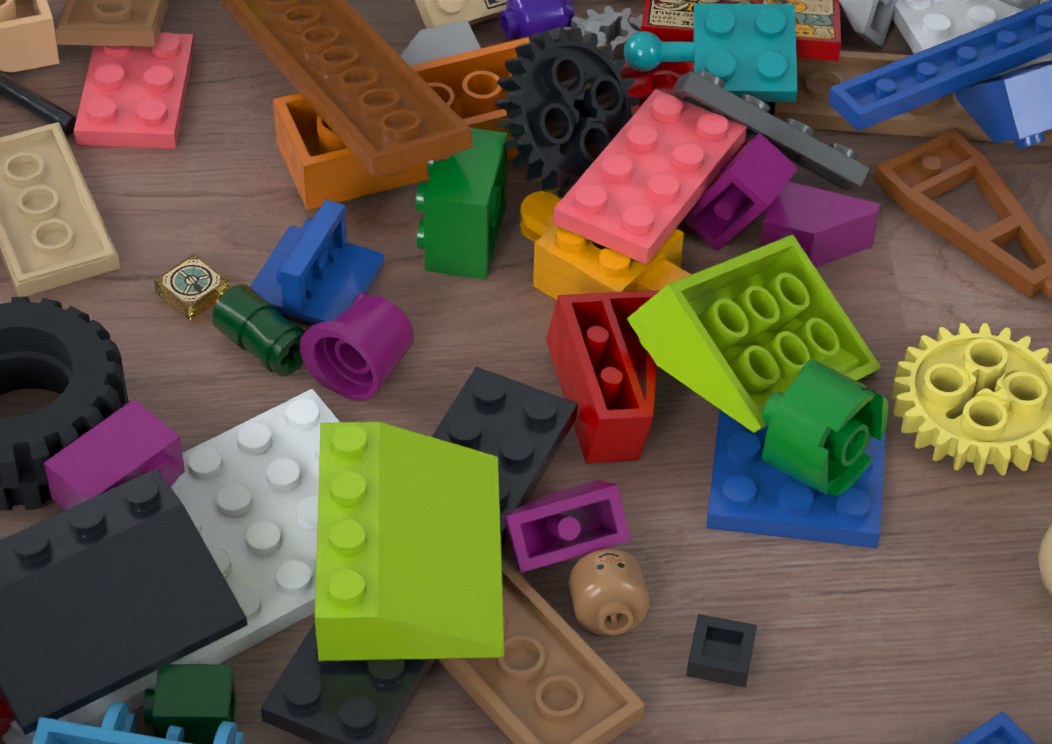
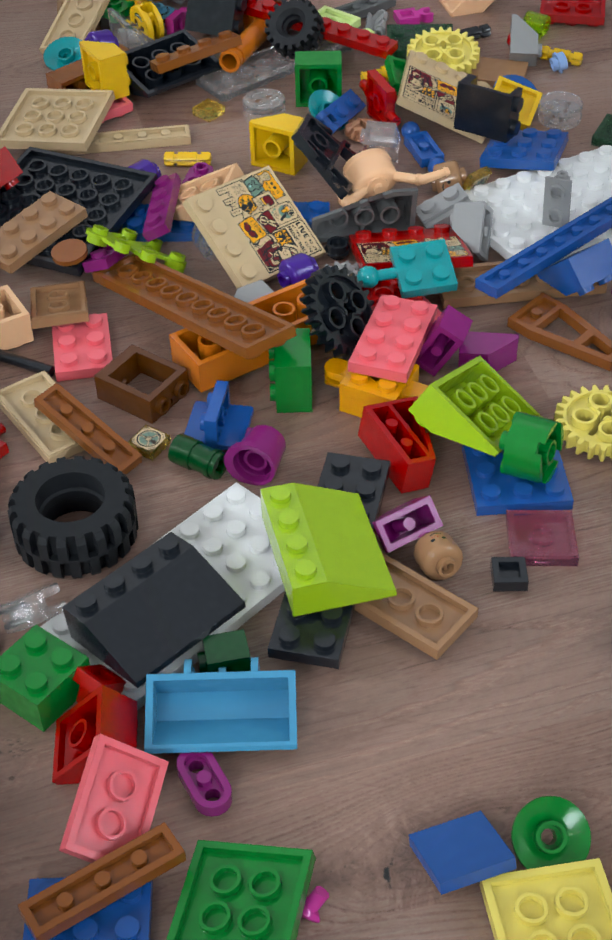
camera: 10 degrees left, 5 degrees down
magenta brick [44,399,185,510] -> none
dark grey plate [670,70,870,190] -> none
none -> dark orange plate [34,383,142,475]
none -> reddish brown window [94,344,189,424]
none -> clear pink tile [506,510,579,566]

